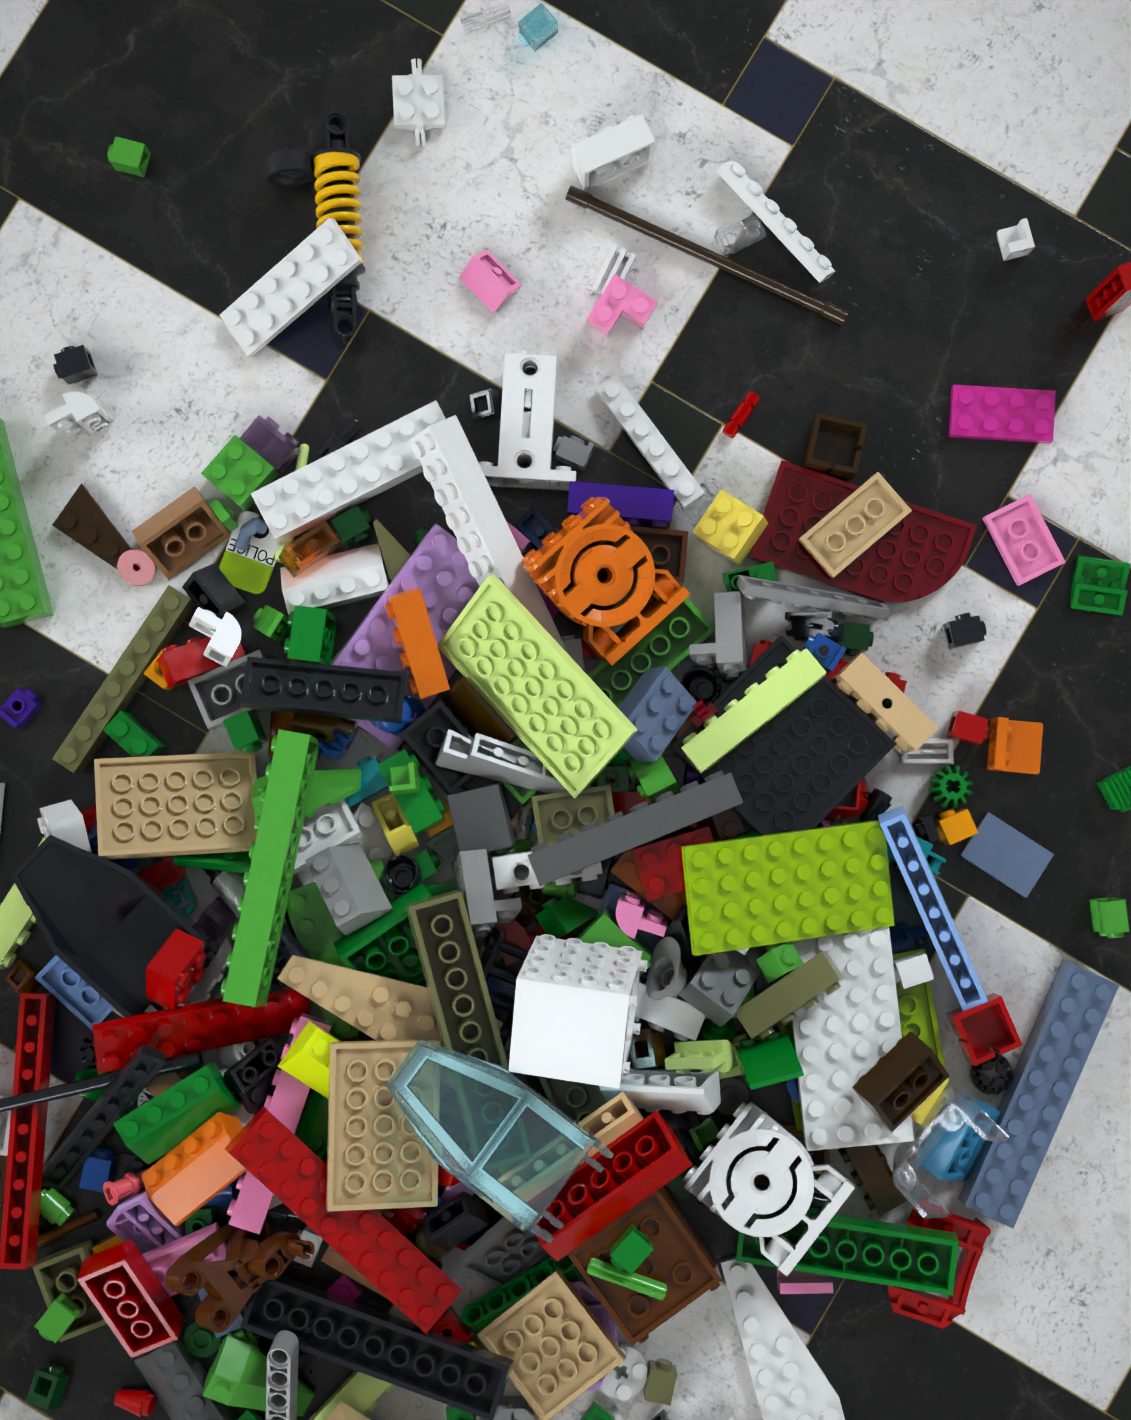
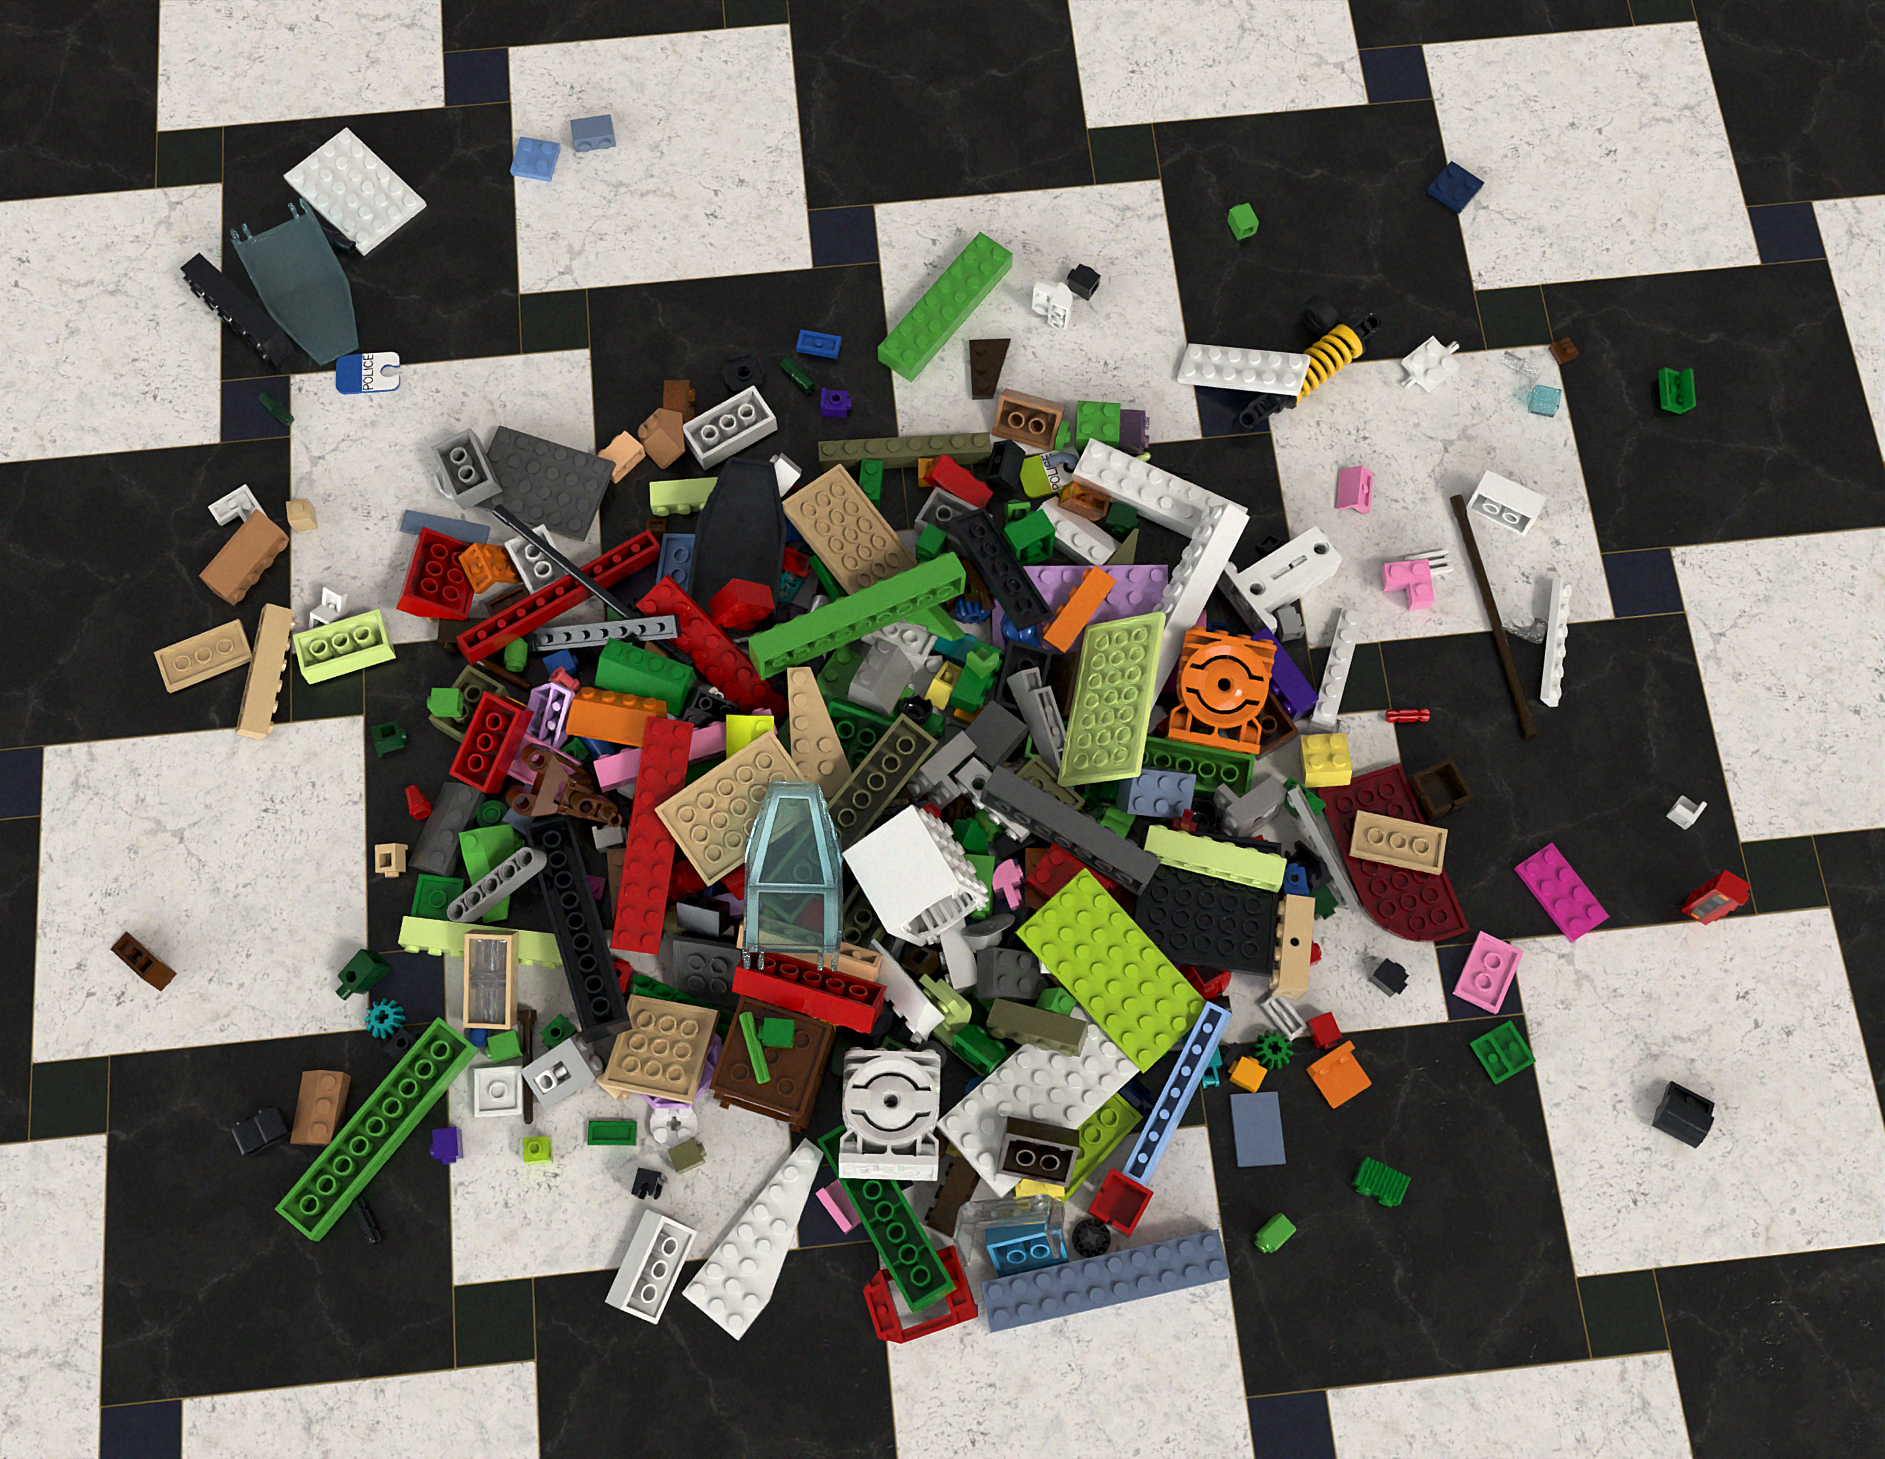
camera: 50 degrees right, 15 degrees down
piece [117,549,156,586] -> none
white brick [189,607,241,667] -> none
white brick [893,952,934,989] -> none

